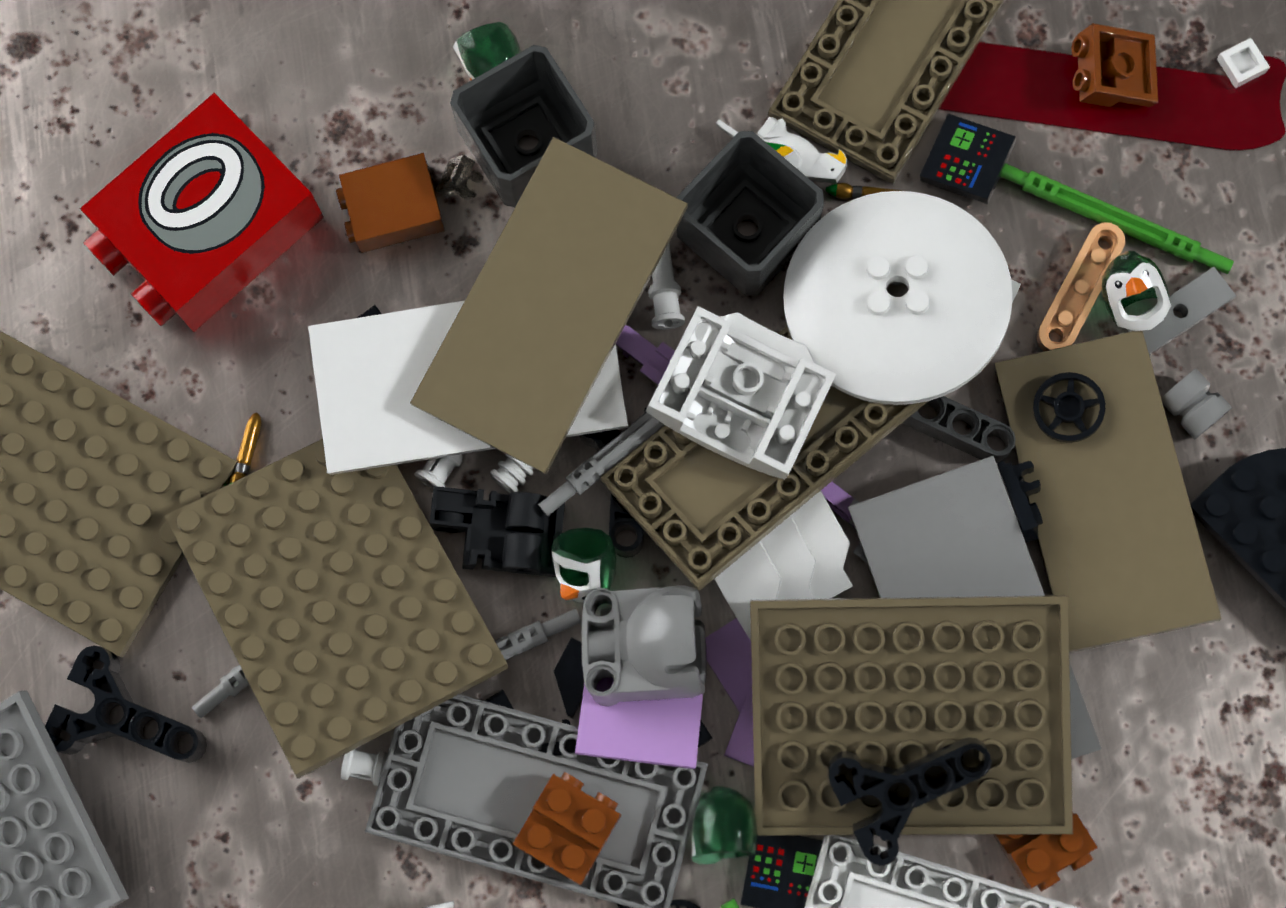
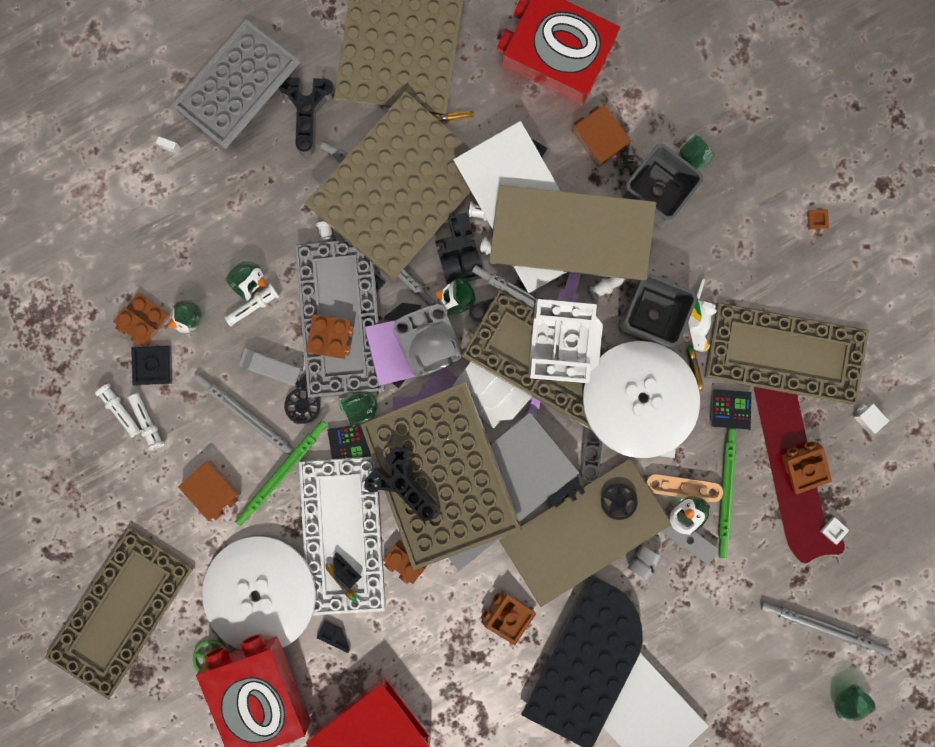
camera: 65 degrees right, 10 degrees up
none -> dark orange plate [481,590,537,645]

